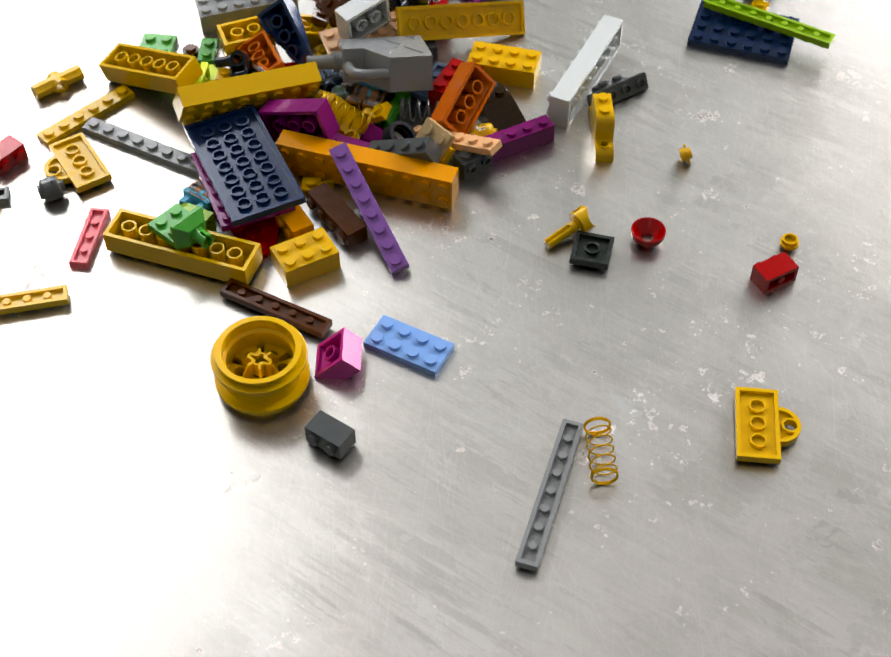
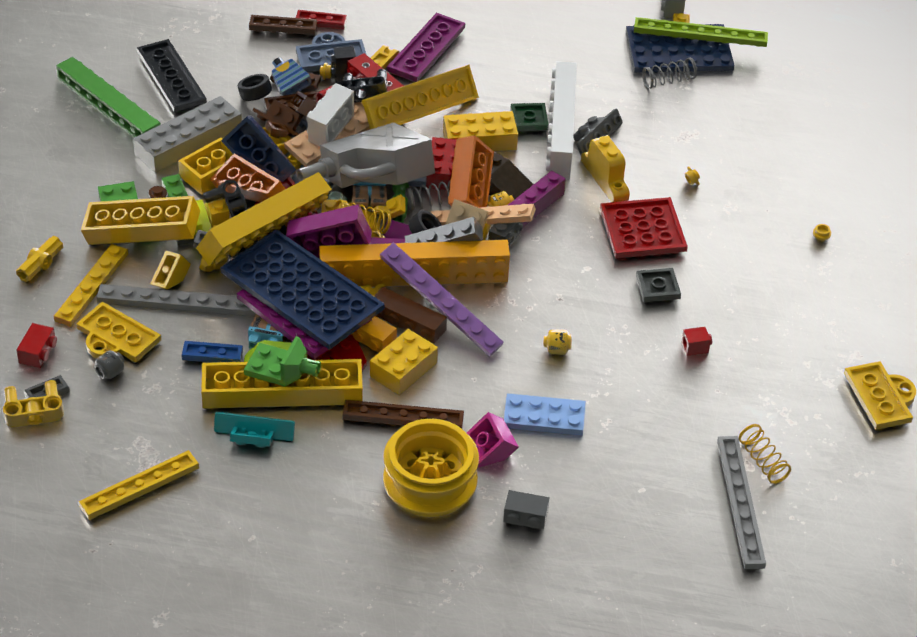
camera: 25 degrees left, 5 degrees down
coral tile [69,208,110,269] -> none
yellow piece [544,205,596,249] -> none
red piece [631,217,666,247] -> none
red brick [750,252,799,294] -> none
none -> yellow slope [150,251,191,290]
none -> blue plate [182,341,243,363]
none -> teal bracket [214,412,295,448]
none -> dark green plate [510,103,549,132]
none -> yellow head [543,329,572,355]
none -> red plate [600,197,688,258]
none -> light grey piece [642,57,697,89]
none -> red brick [681,326,713,356]

